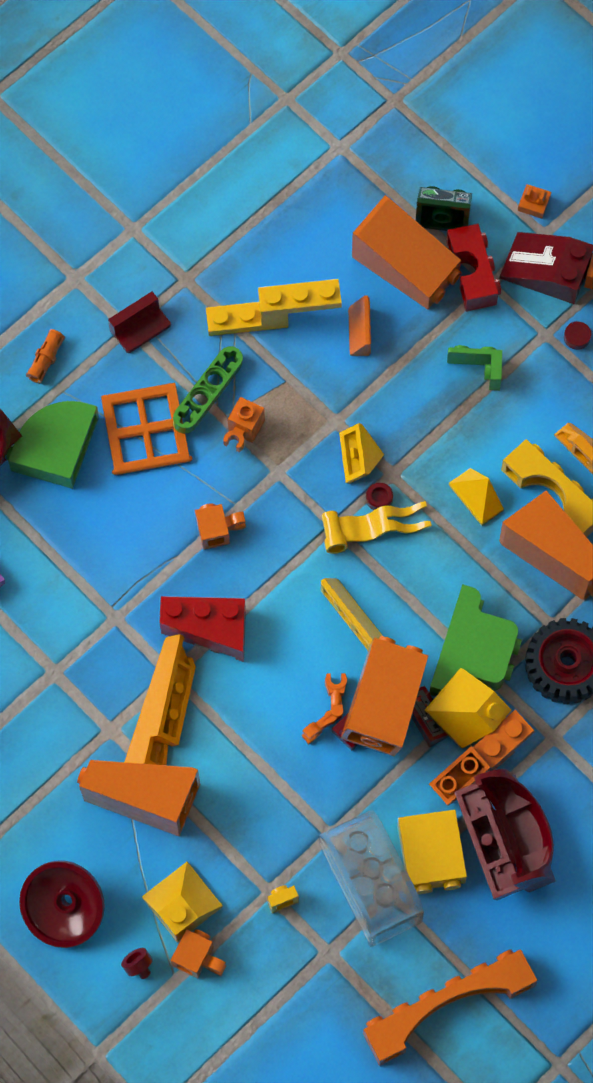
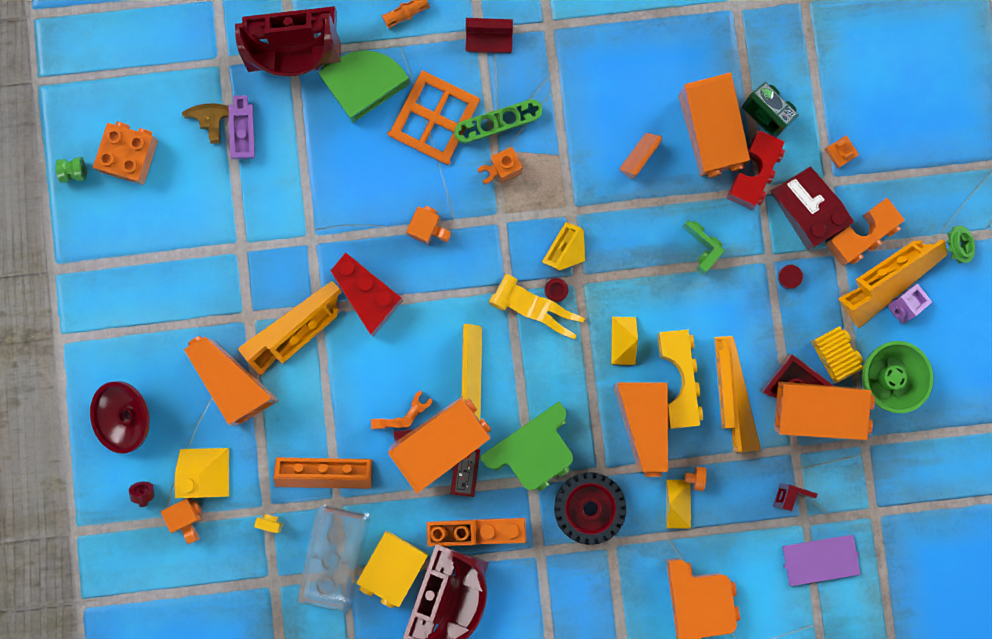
camera: 35 degrees right, 15 degrees up
yellow bracket [206,279,342,336] -> none
yellow slope [425,668,511,748] -> none
none -> orange slope [273,457,372,489]

